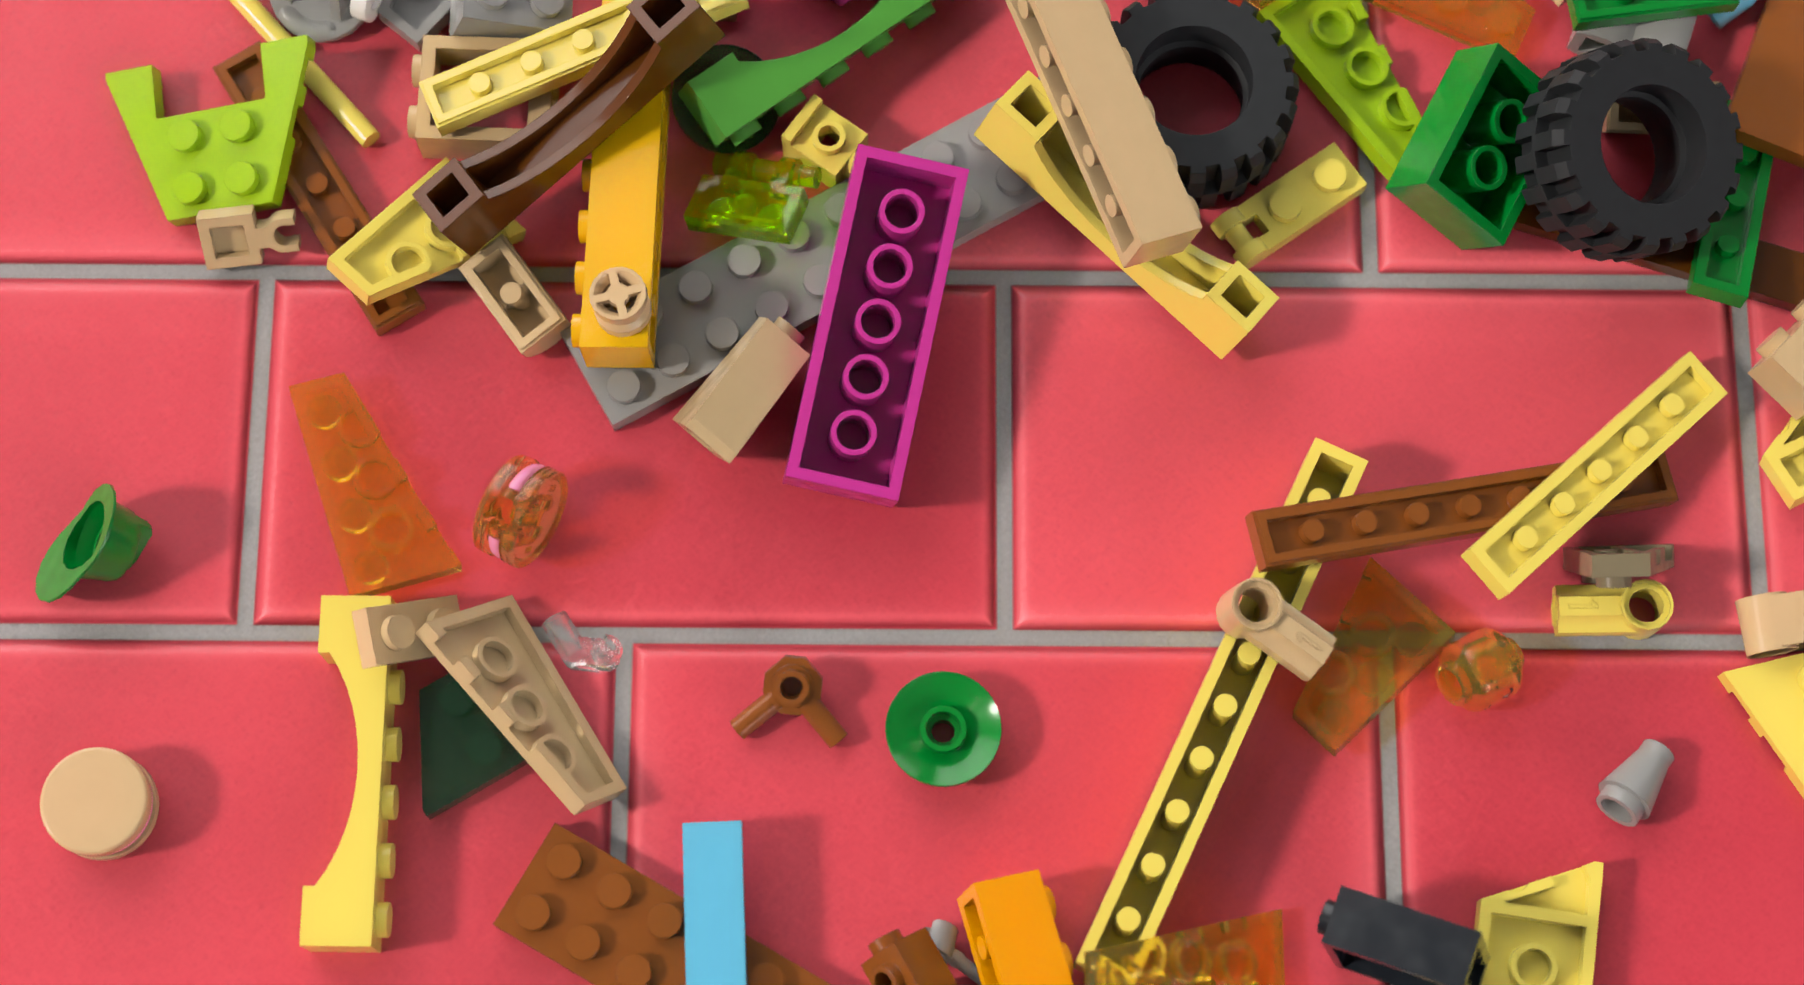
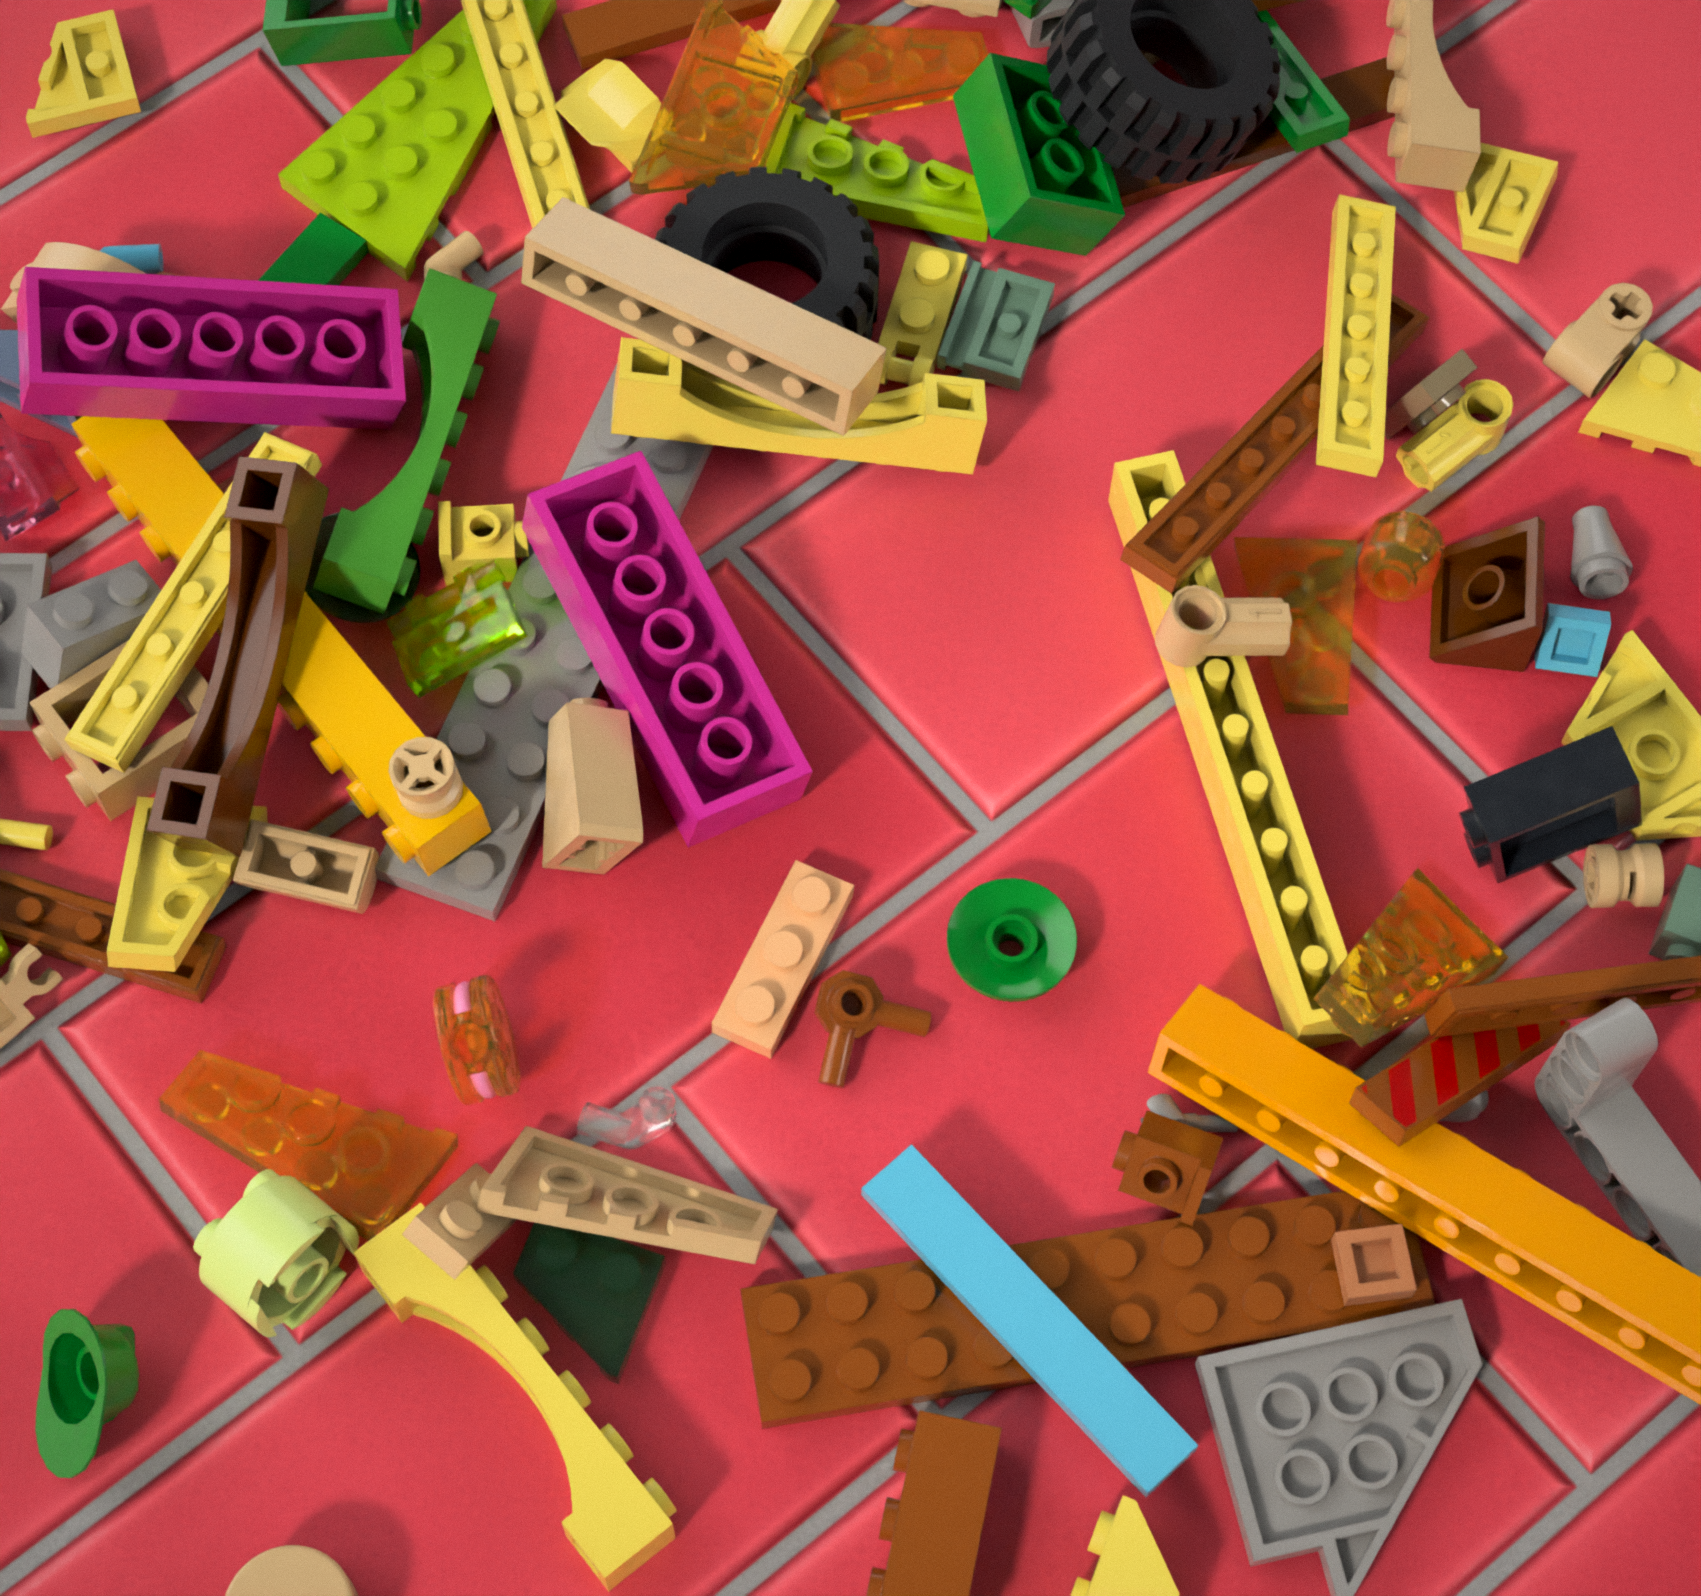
camera: 40 degrees left, 10 degrees down
none -> yellowish green brick [193,1169,359,1337]
none -> light nougat plate [711,860,854,1059]
none -> sand green plate [937,260,1055,391]
none -> reddish brown slope [1429,517,1545,672]
none -> medium azure tile [1534,603,1611,677]

